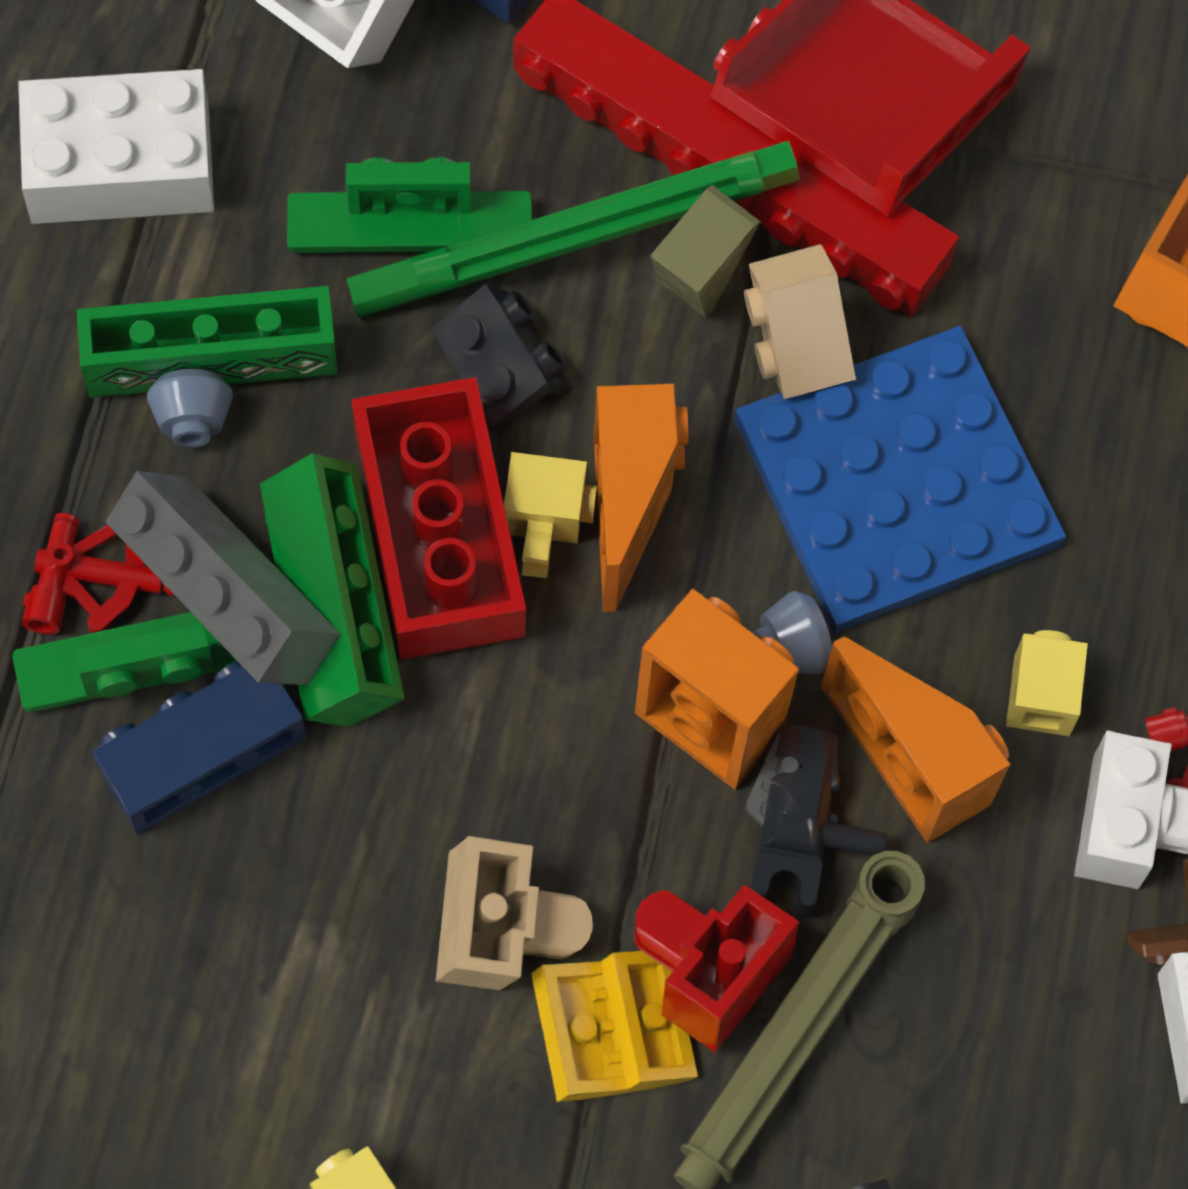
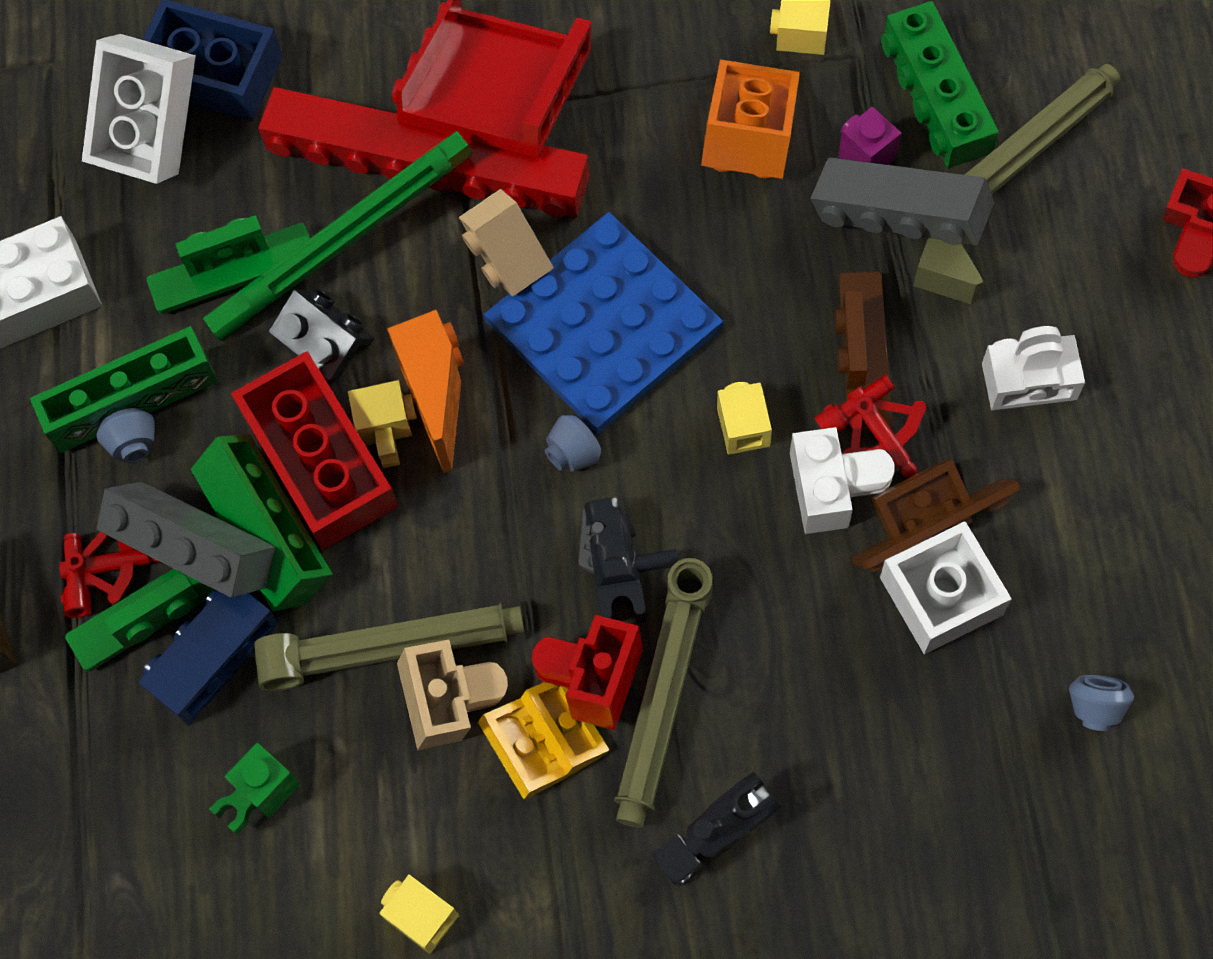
camera: 10 degrees left, 0 degrees up
orange brick [635,588,799,791] -> none
olive slope [650,185,761,318] -> none
orange slope [821,637,1010,844] -> none
none -> green brick [209,742,300,836]
none -> olive piece [254,602,524,691]

